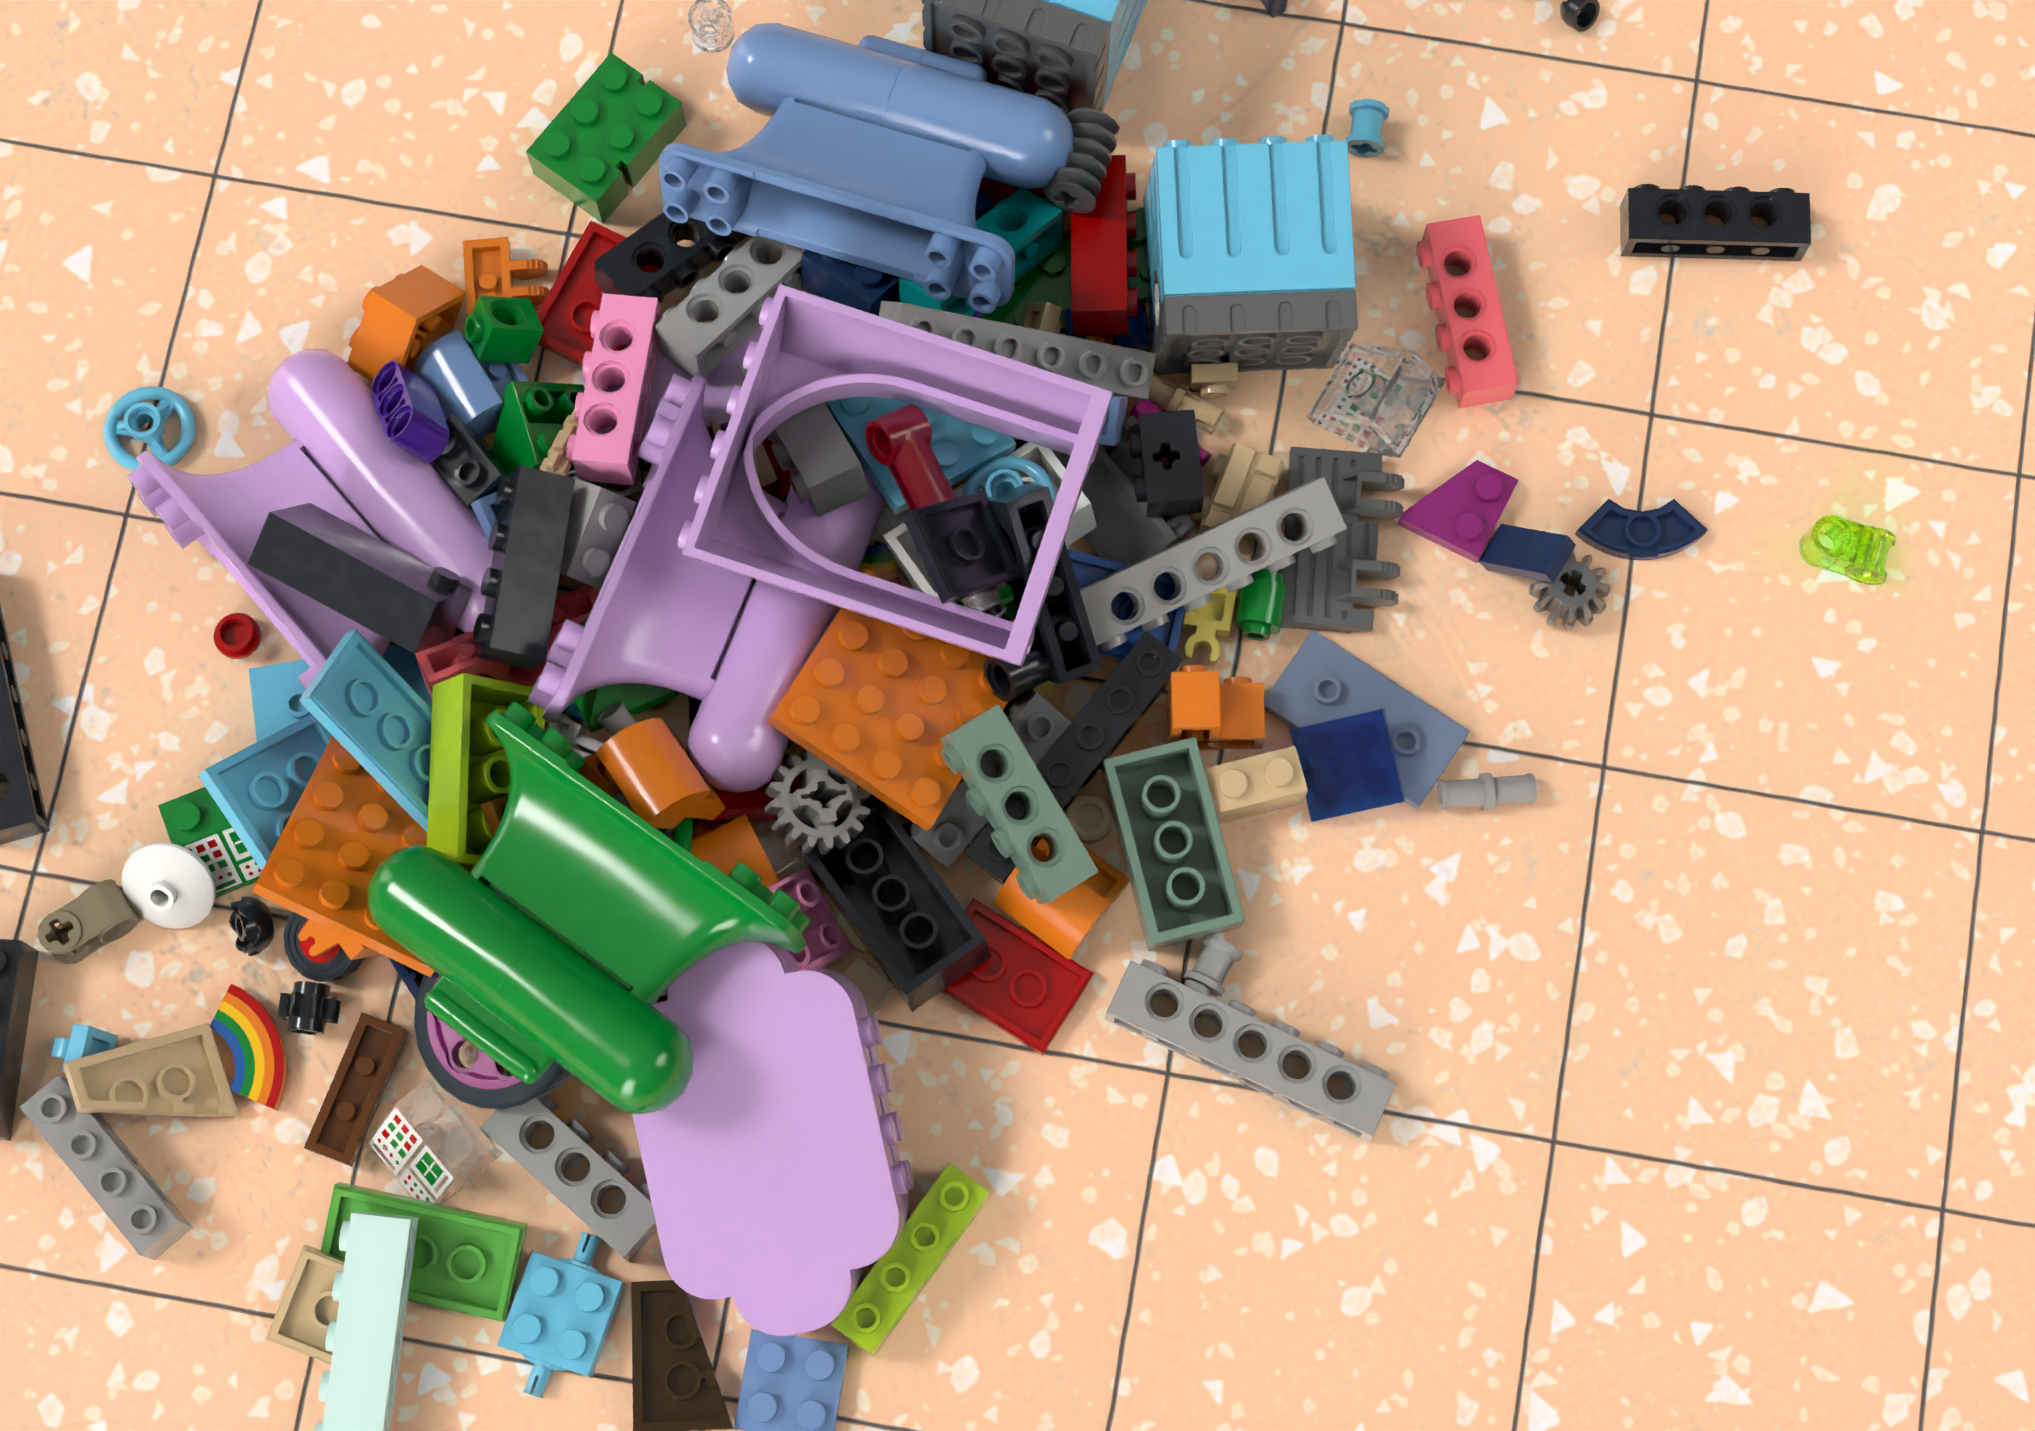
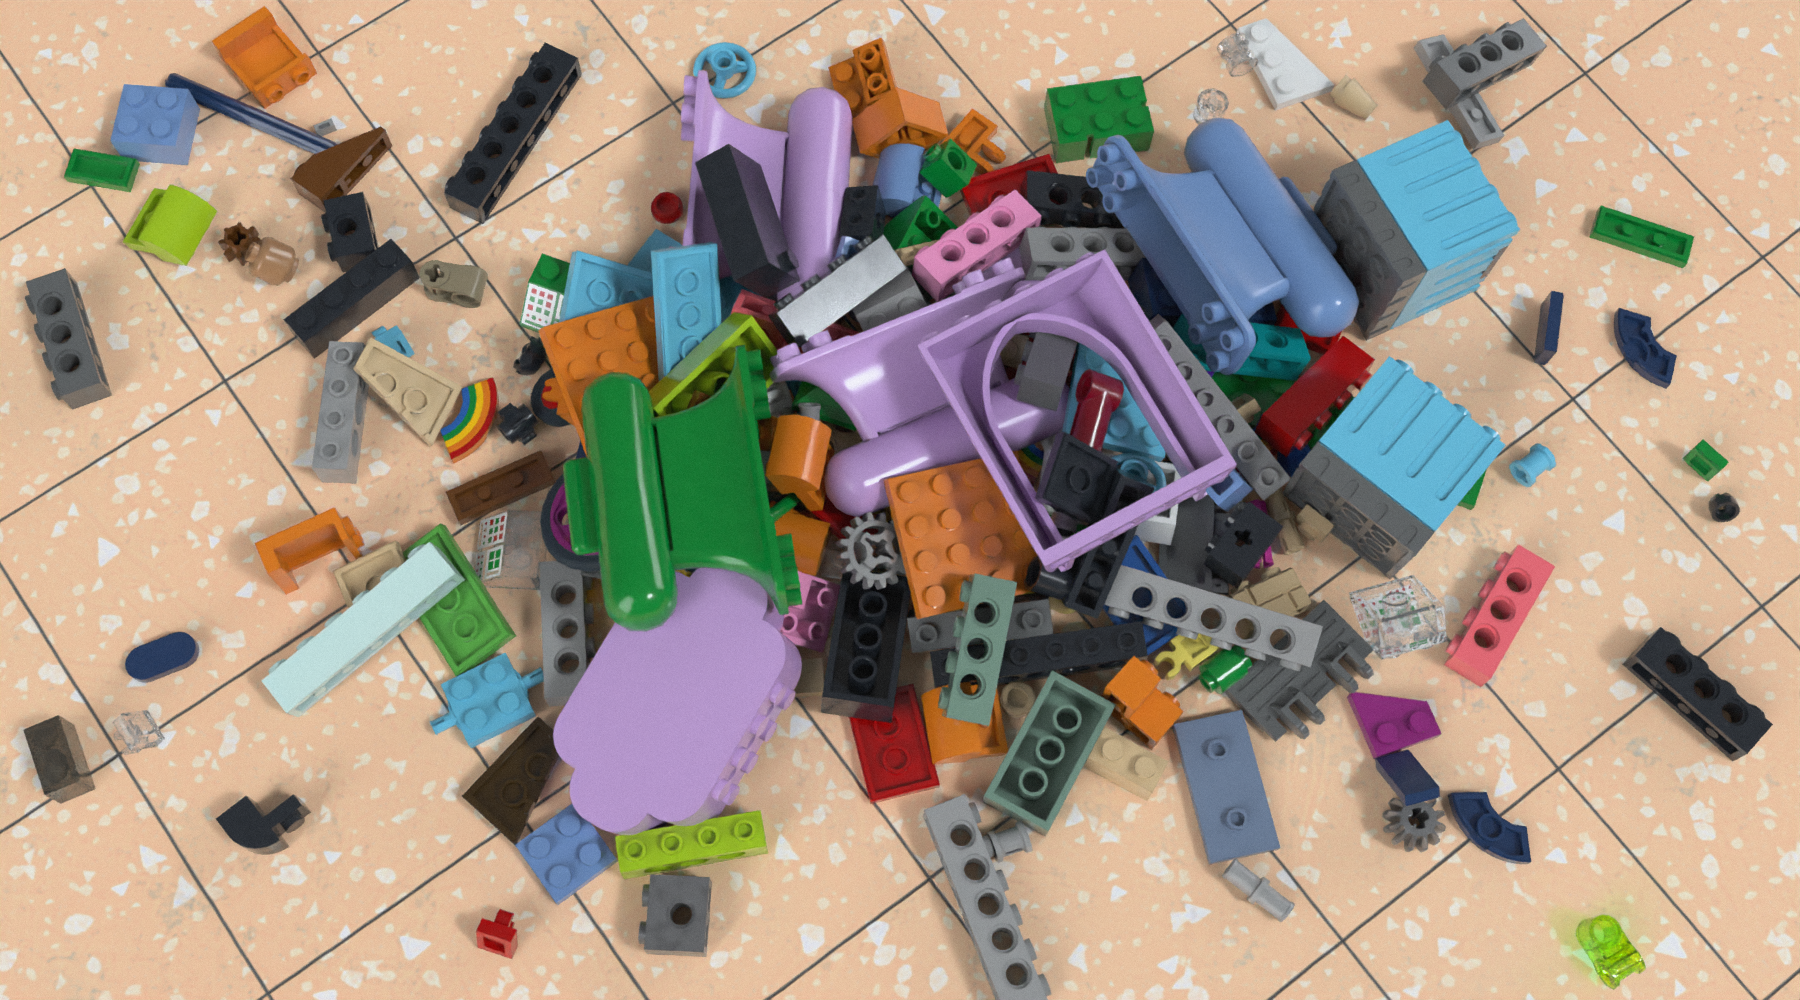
camera: 40 degrees right, 5 degrees down
white dish [122,842,216,929] -> none
dark purple beam [371,360,450,464] -> none
dark grey piece [1043,107,1120,214] -> none
clear blue plate [1290,708,1406,822] -> none
none -> orange panel [255,507,365,595]
none -> flat silver brick [638,874,712,957]
none -> orange brick [828,38,897,119]

